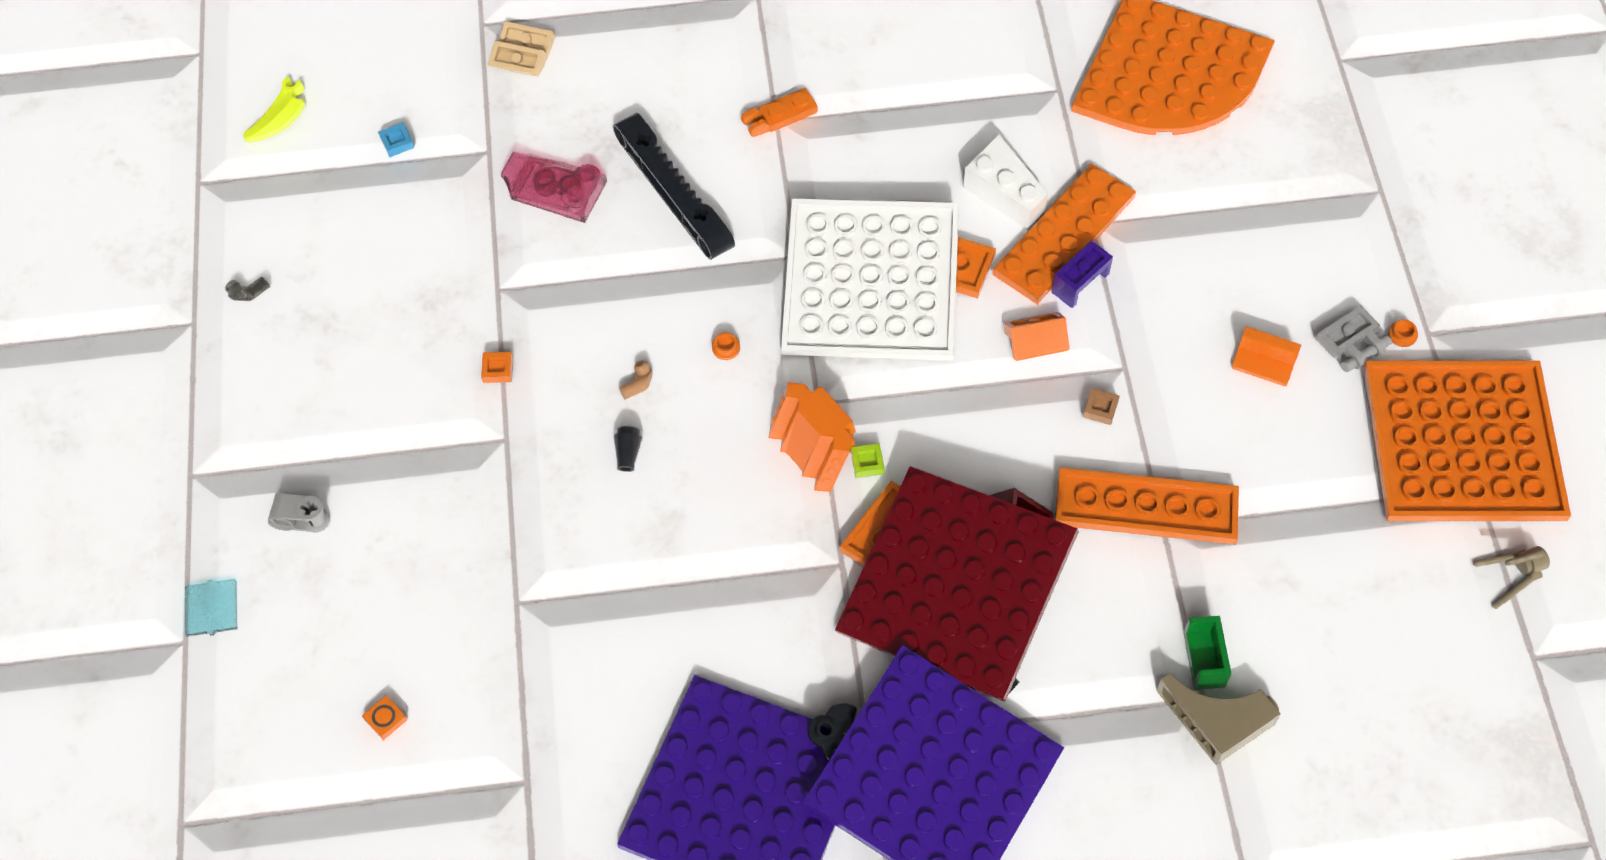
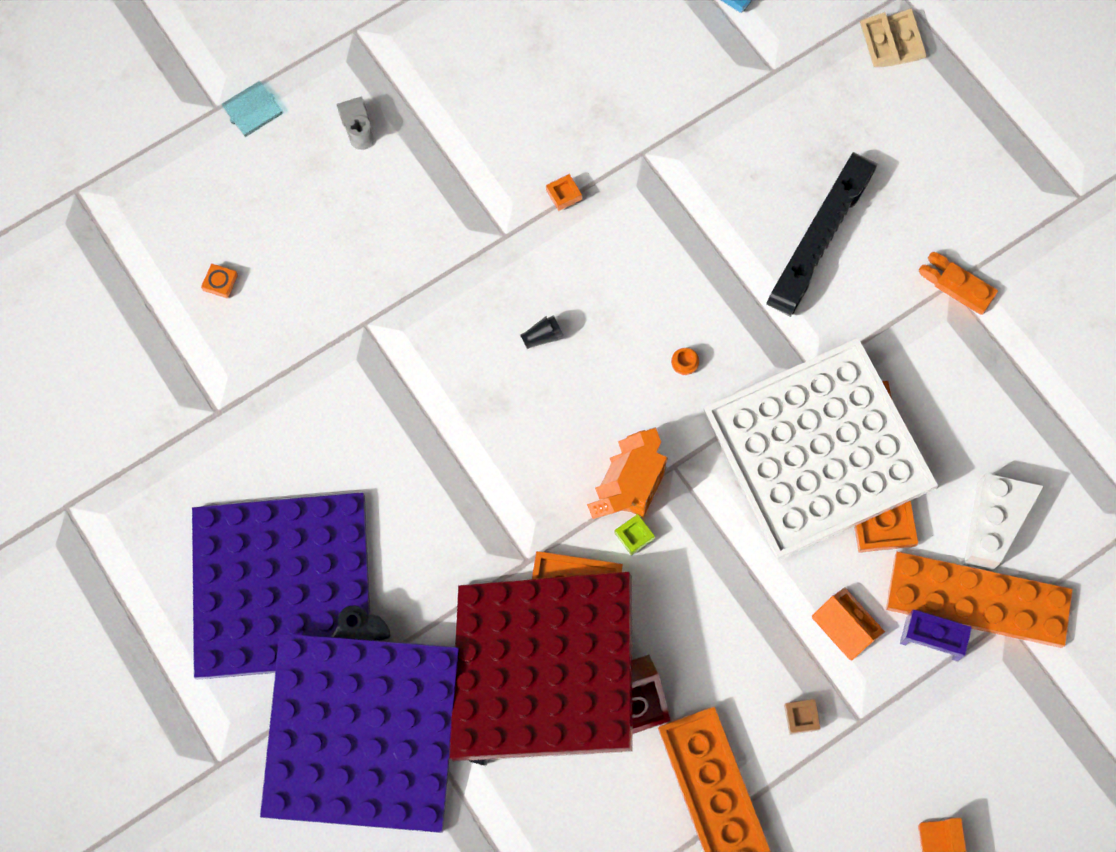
camera: 65 degrees right, 10 degrees up
clear pink slope [501,152,607,223] -> none
medium nougat arm [619,360,653,400] -> none

